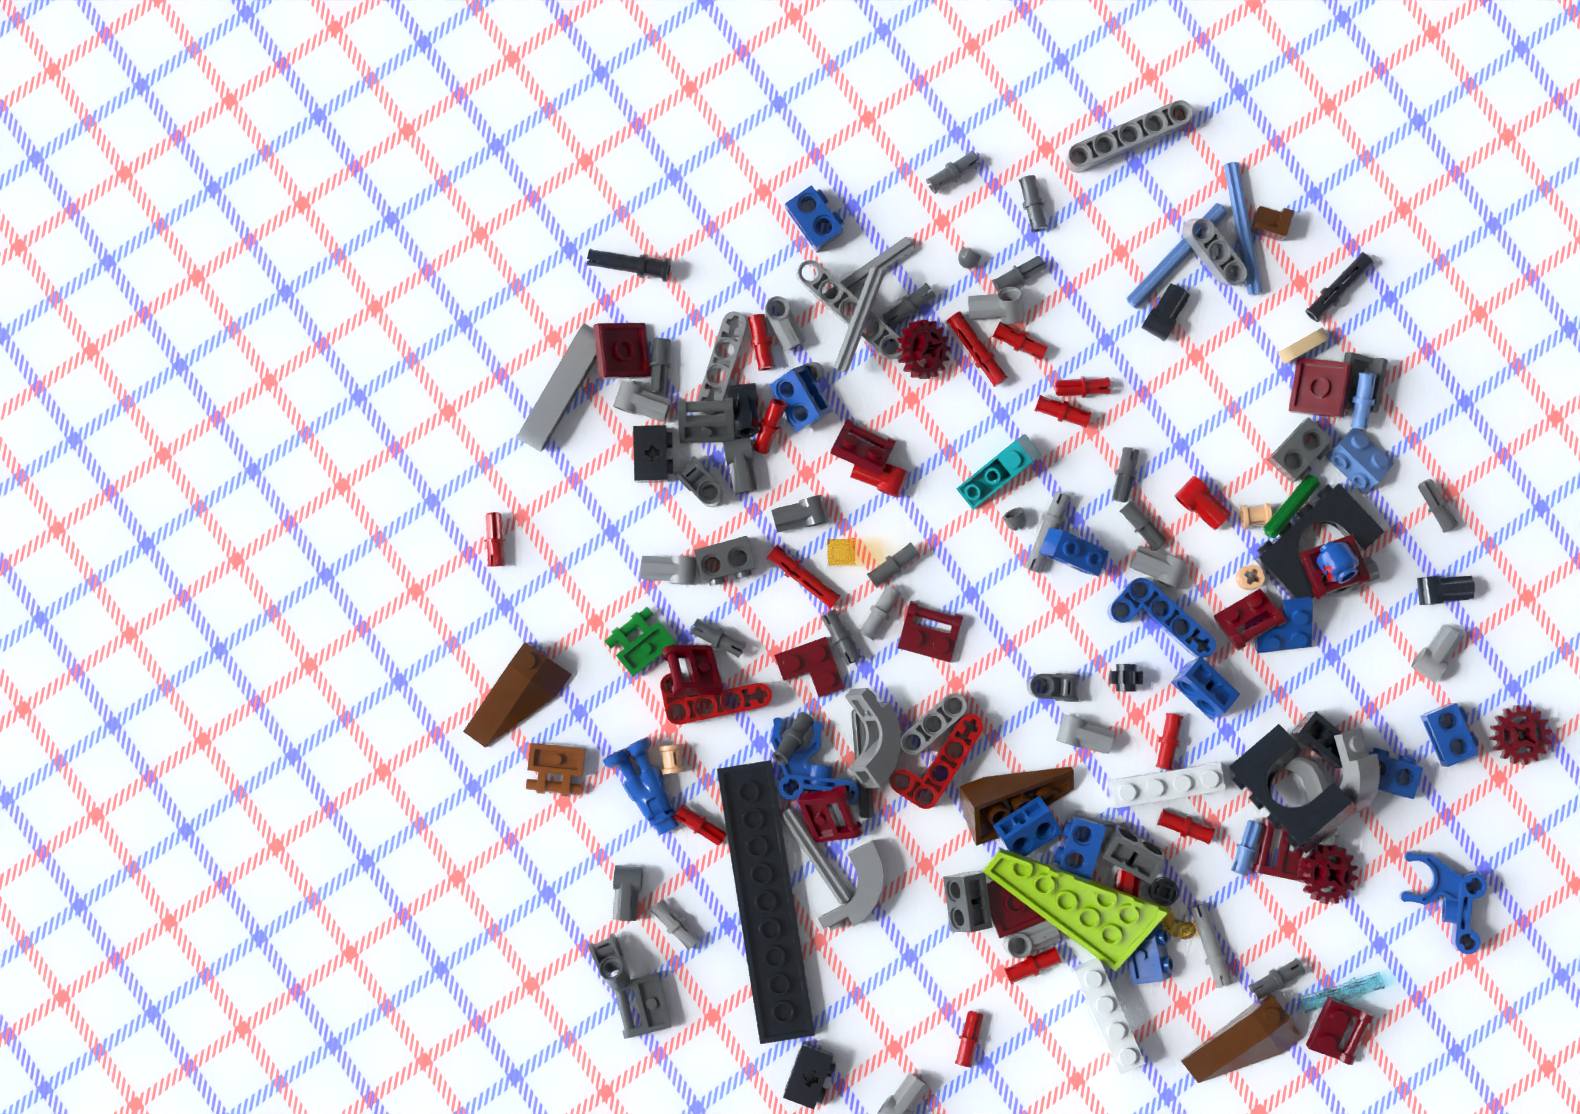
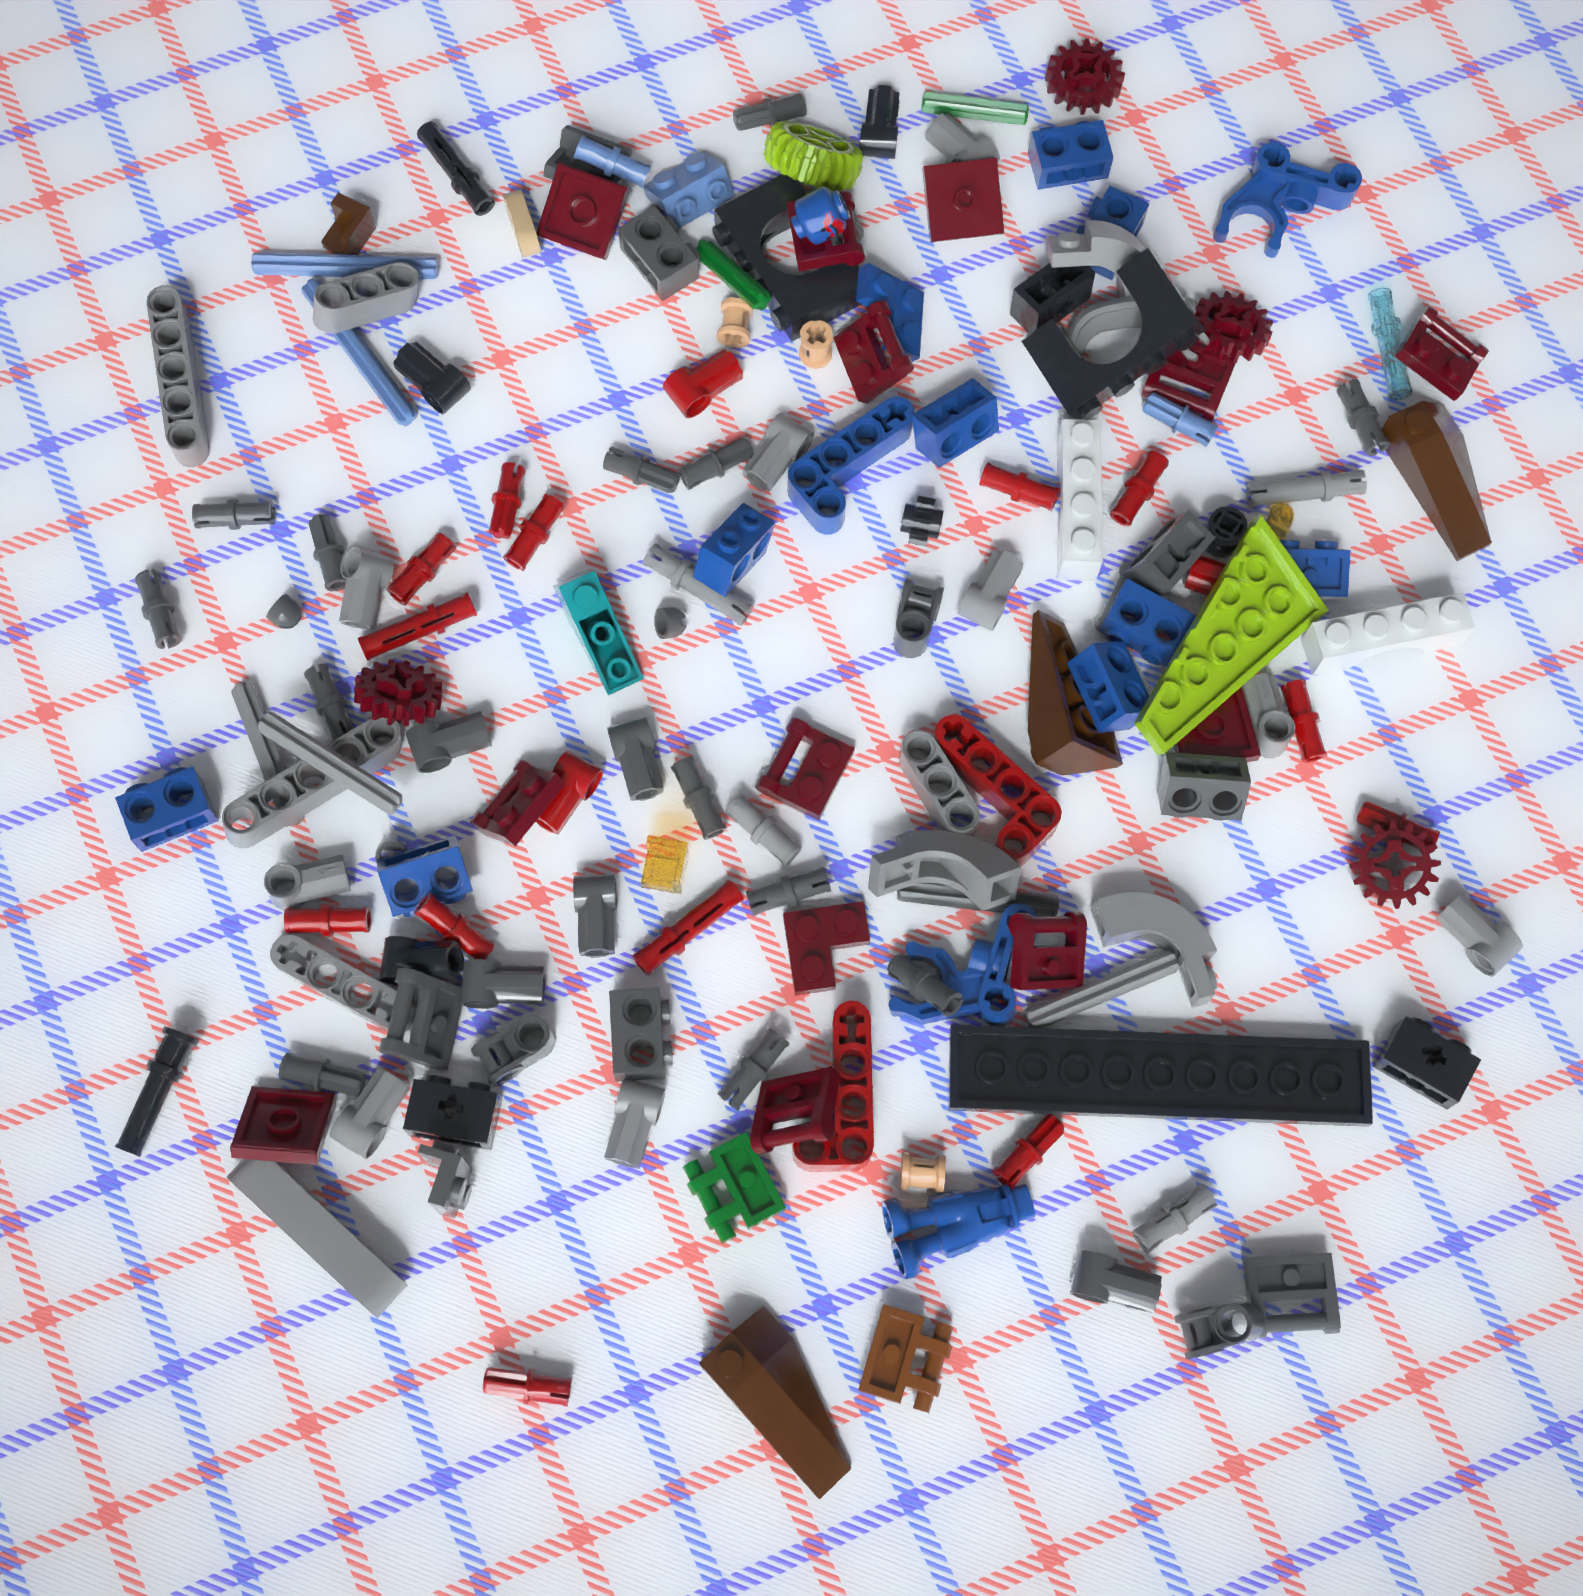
camera: 85 degrees left, 15 degrees down
none -> dark grey piece [406,711,493,773]
none -> dark grey bracket [417,1141,472,1219]
none -> dark grey piece [607,717,664,801]
none -> lime gear [763,120,864,191]
none -> axle [921,91,1029,125]
none -> dark red plate [922,158,1005,243]
none -> dark red gear [1349,820,1441,909]

